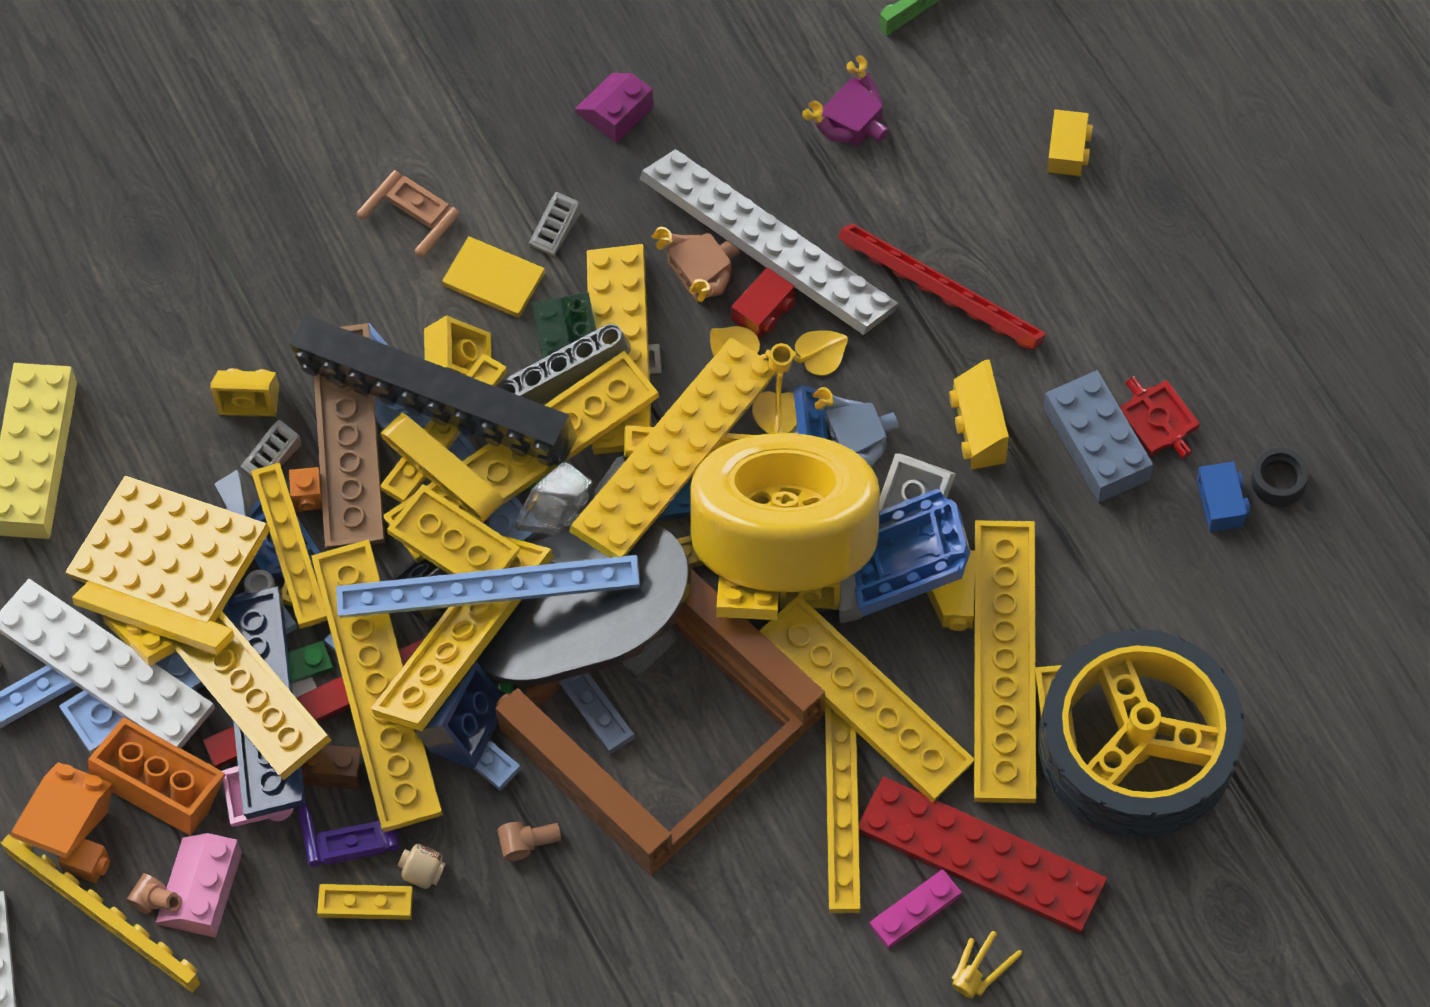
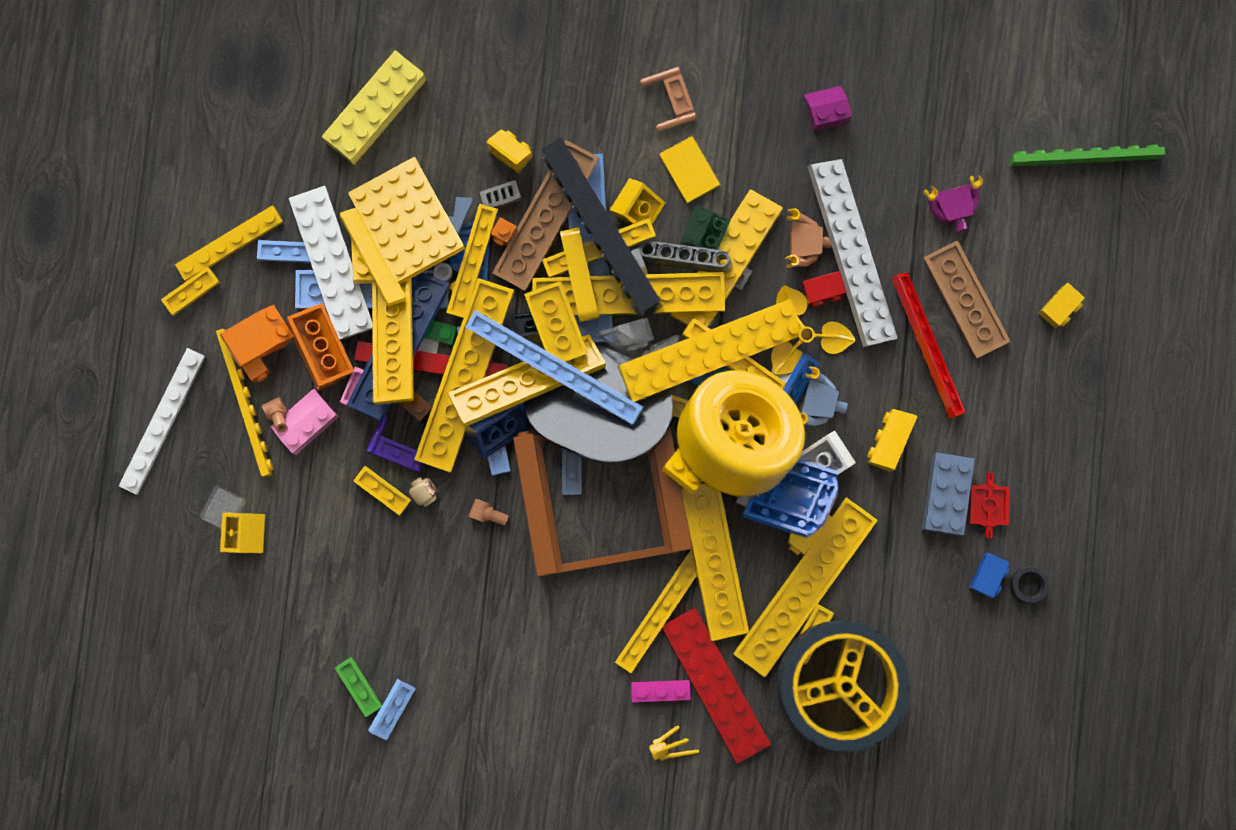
camera: 30 degrees right, 20 degrees up
light grey slope [529,192,581,257] -> none
none -> medium nougat plate [923,240,1011,359]

